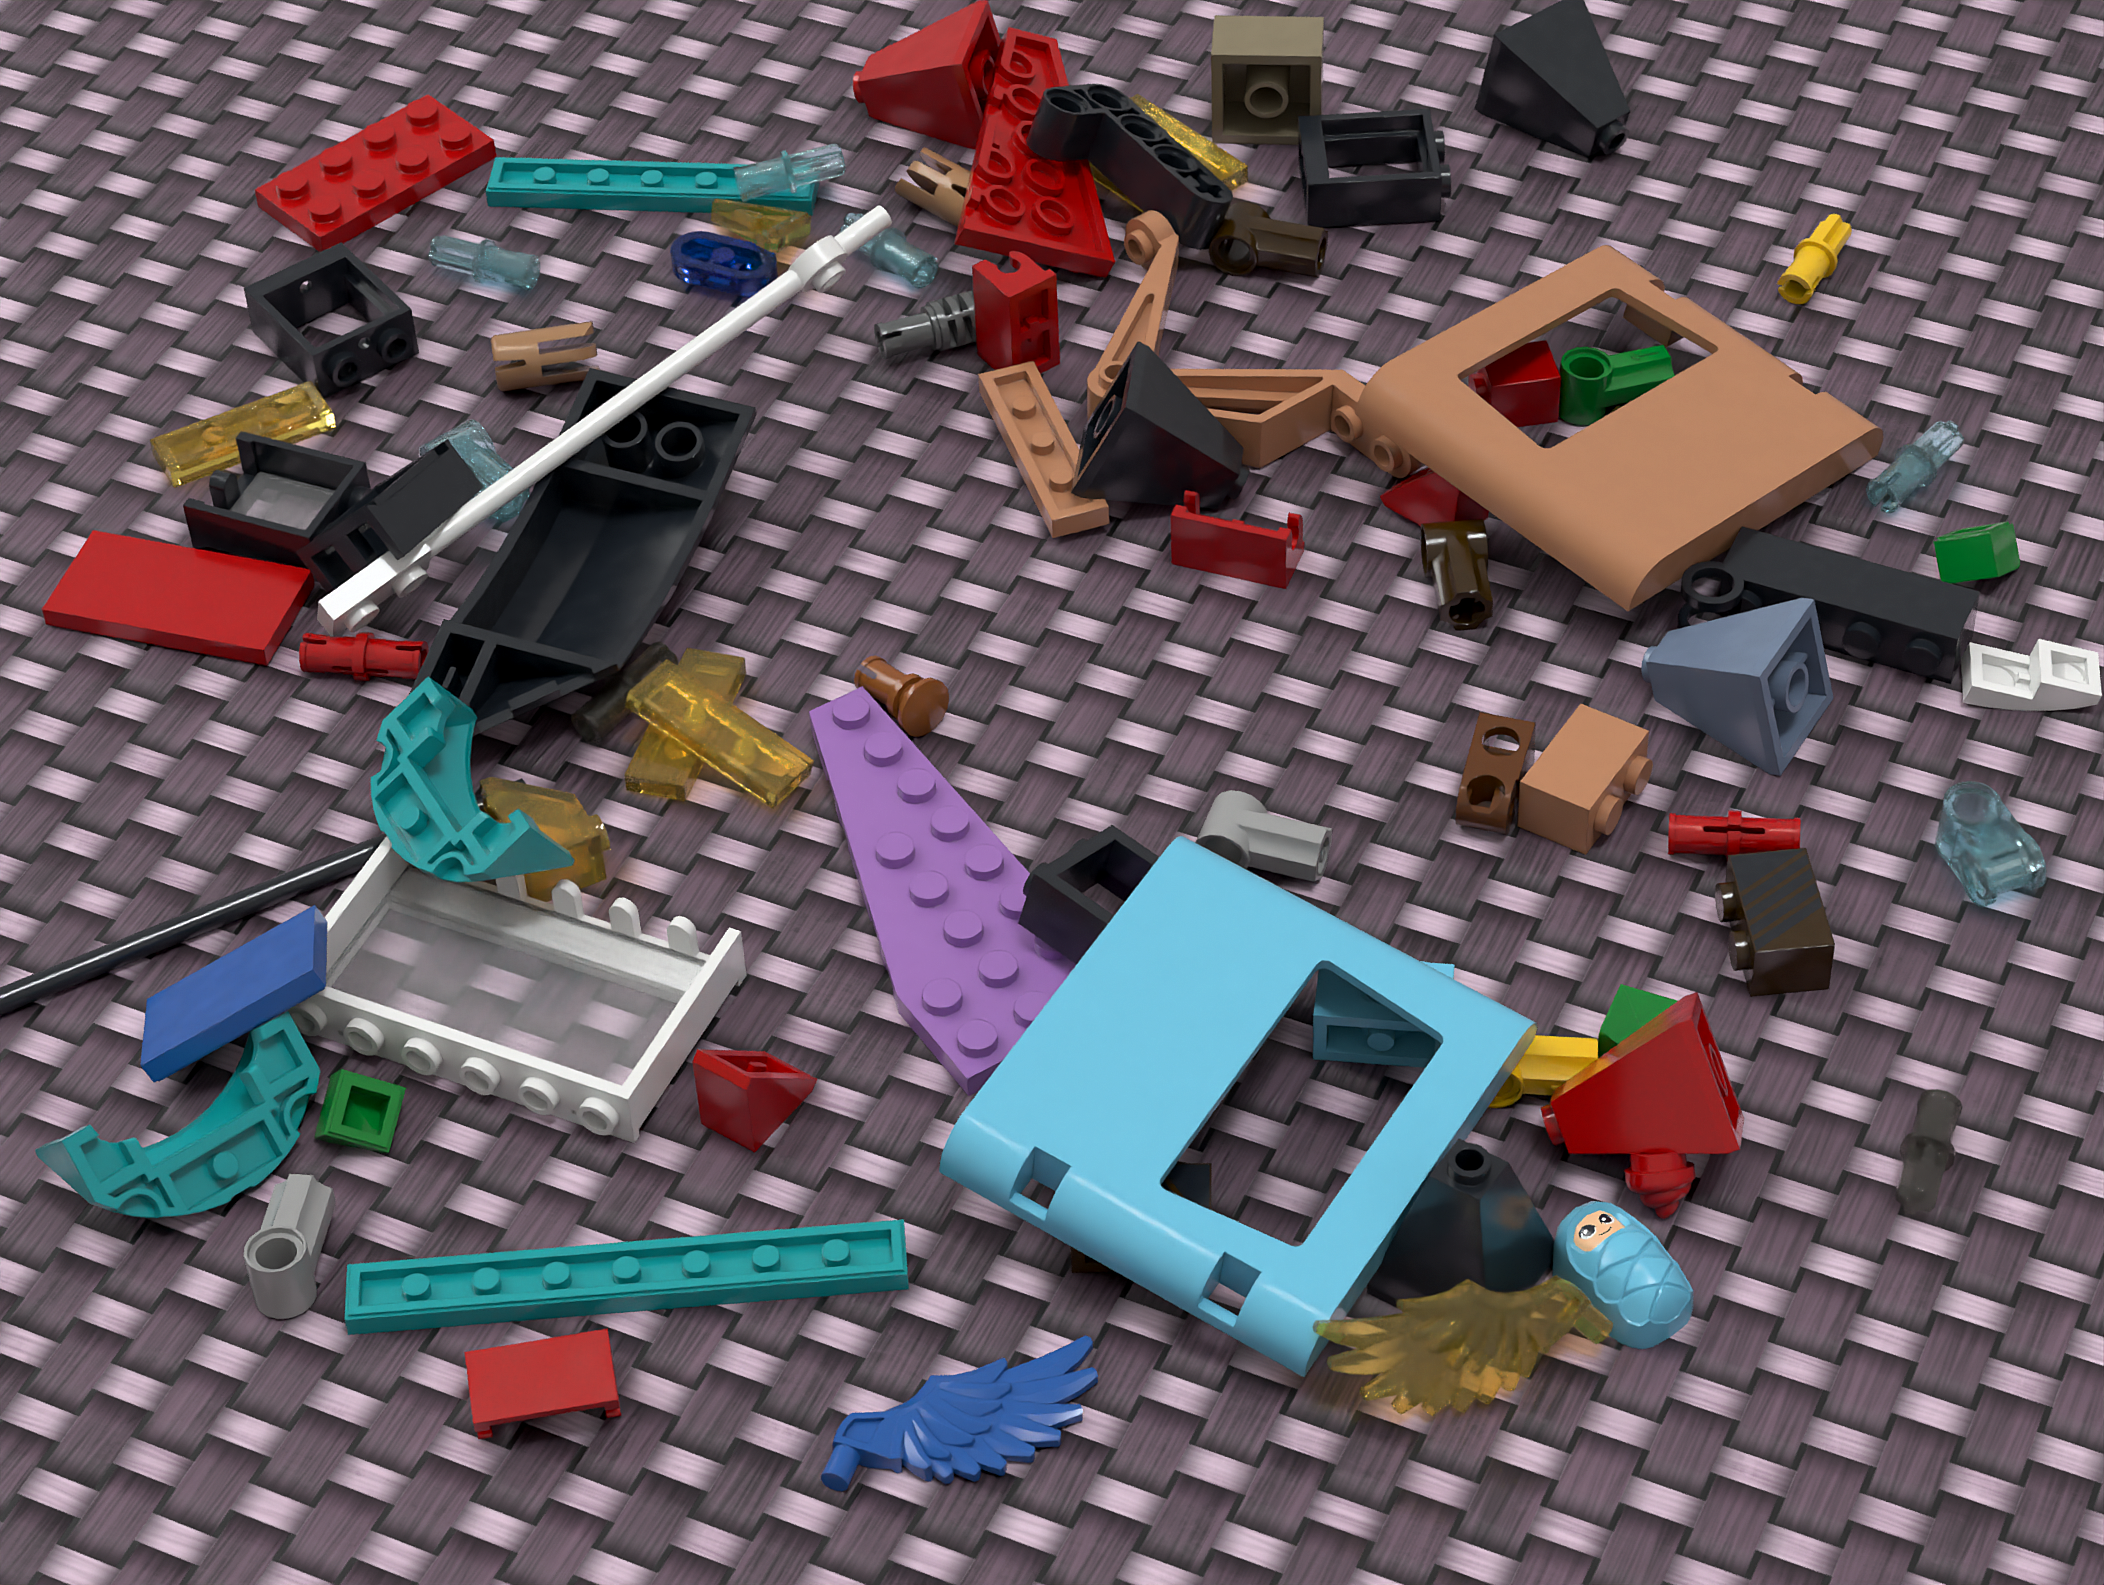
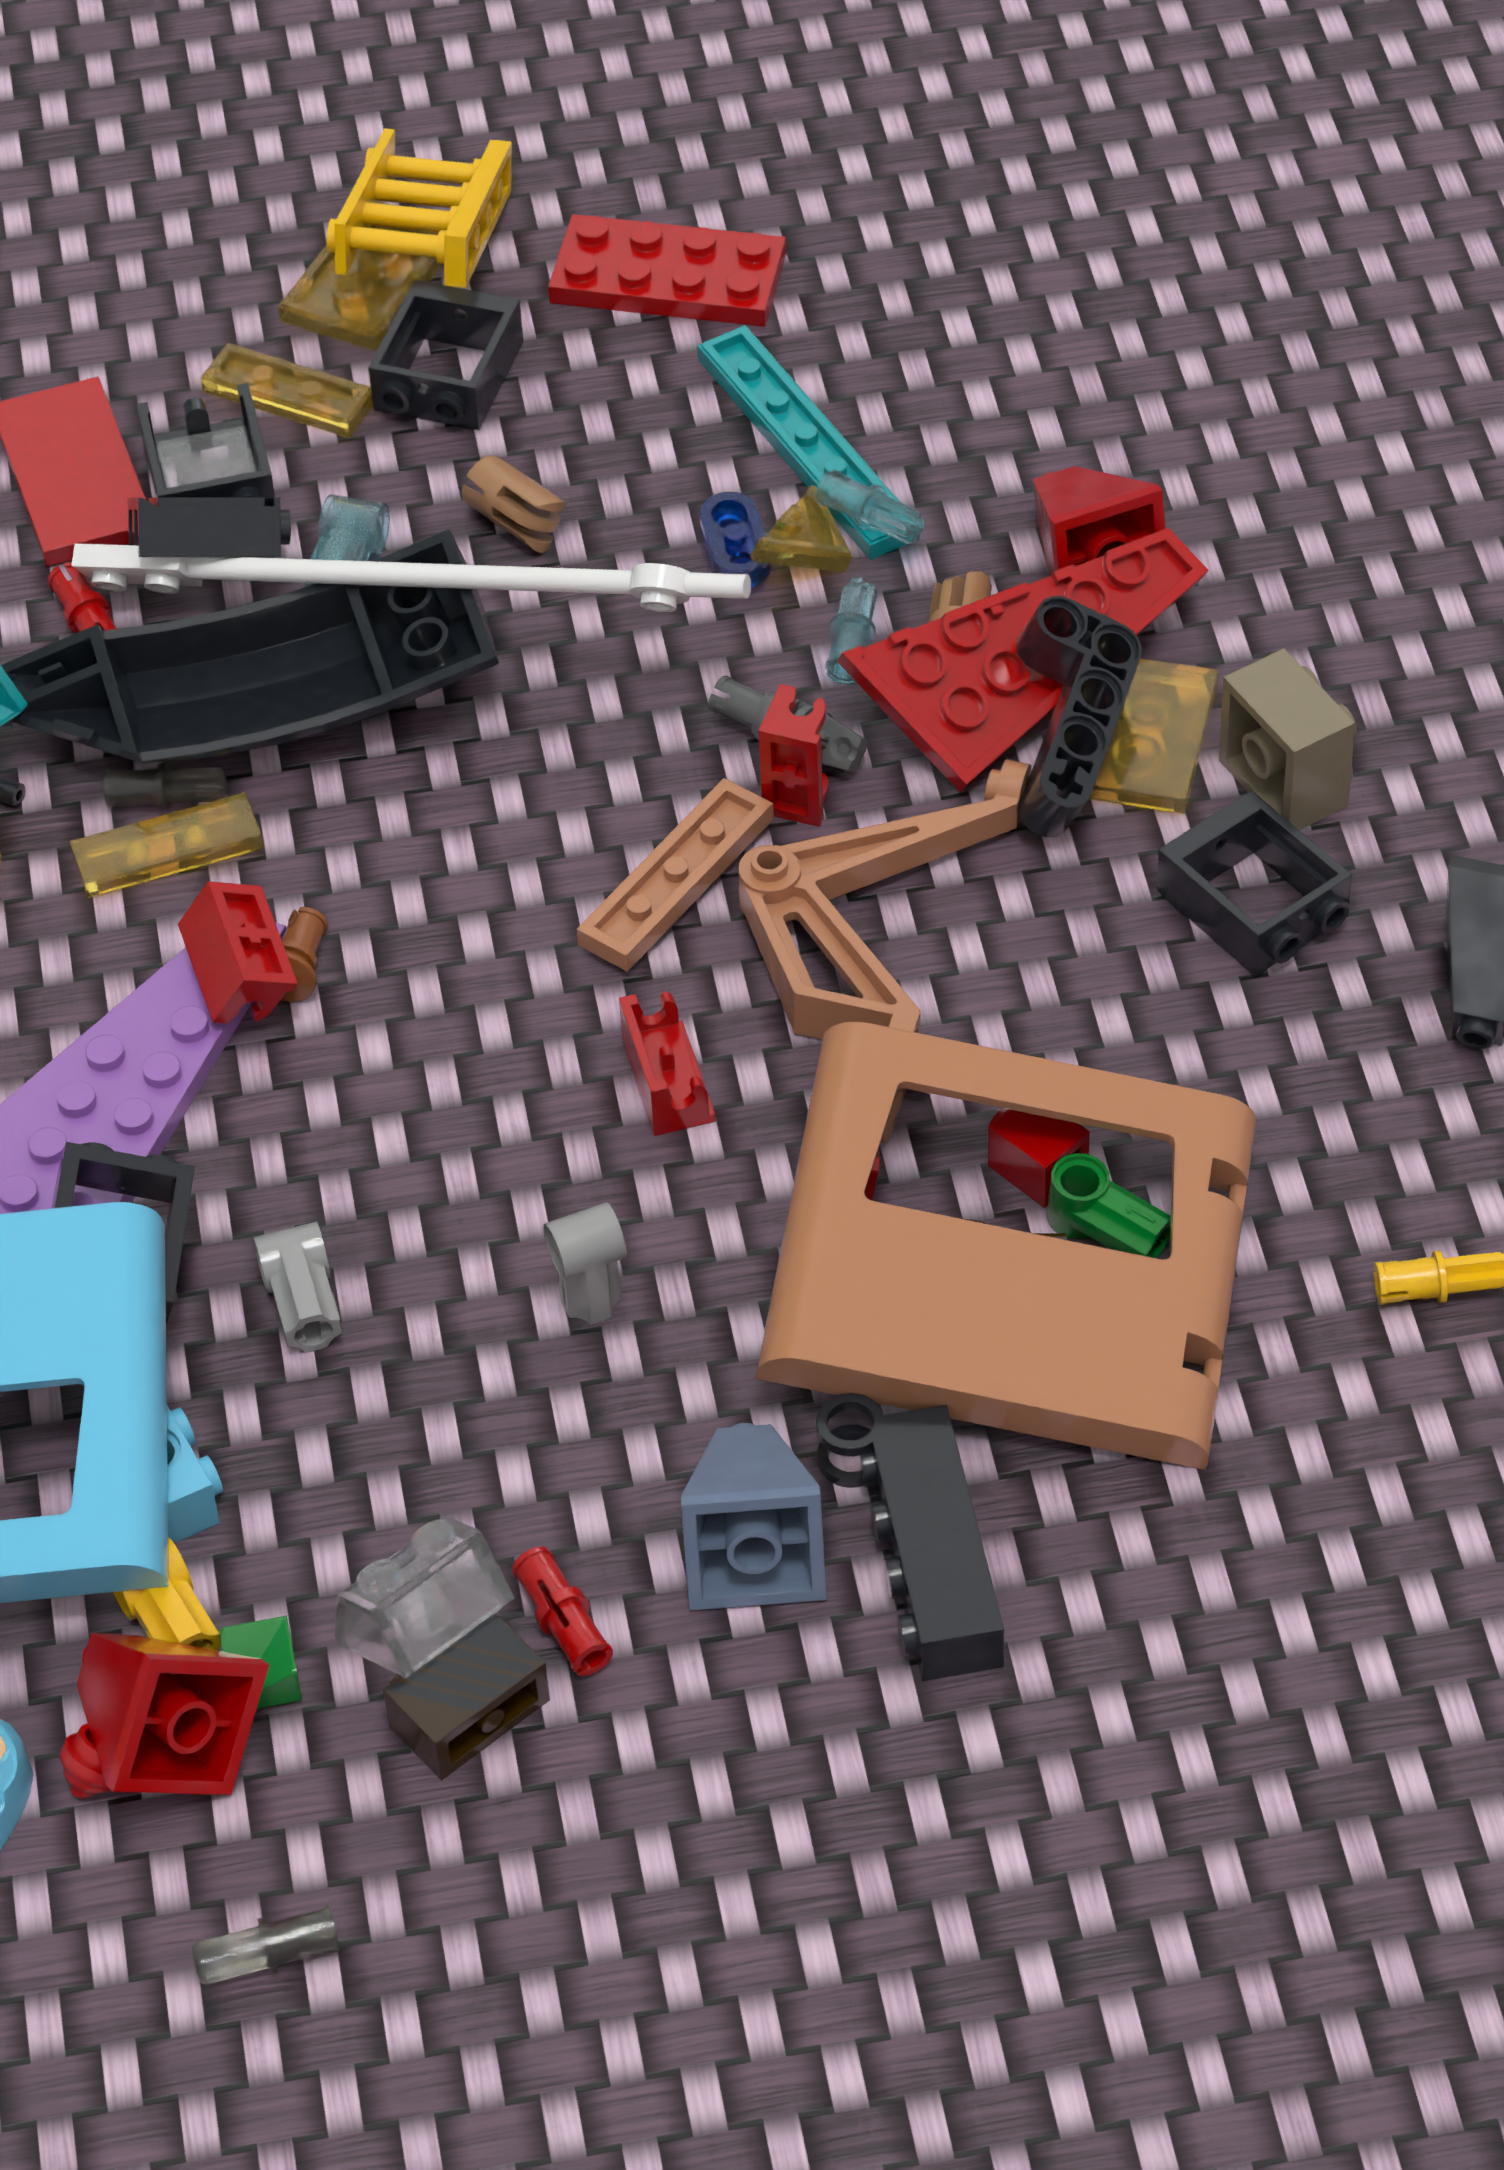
camera: 55 degrees right, 5 degrees up
clear light blue axle [428,235,540,291] -> none
clear yellow tile [625,659,814,809] -> none
black slope [1071,341,1250,509] -> none
dark brown piece [1208,202,1328,278] -> none
dark brown piece [1420,519,1493,631] -> none
reddish brown leg [1455,712,1536,835] -> none
nougat brick [1517,704,1653,855] -> none
clear light blue axle [1866,421,1964,513] -> none
green slope [1933,521,2020,584] -> none
clear light blue piece [1935,781,2047,908] -> none
white slope [1961,639,2102,711] -> none
none -> red hinge [178,881,298,1024]
none -> clear yellow tile [278,225,443,351]
none -> yellow fence [327,128,512,288]
none -> clear slope [334,1516,514,1678]
none -> light grey piece [543,1202,627,1325]

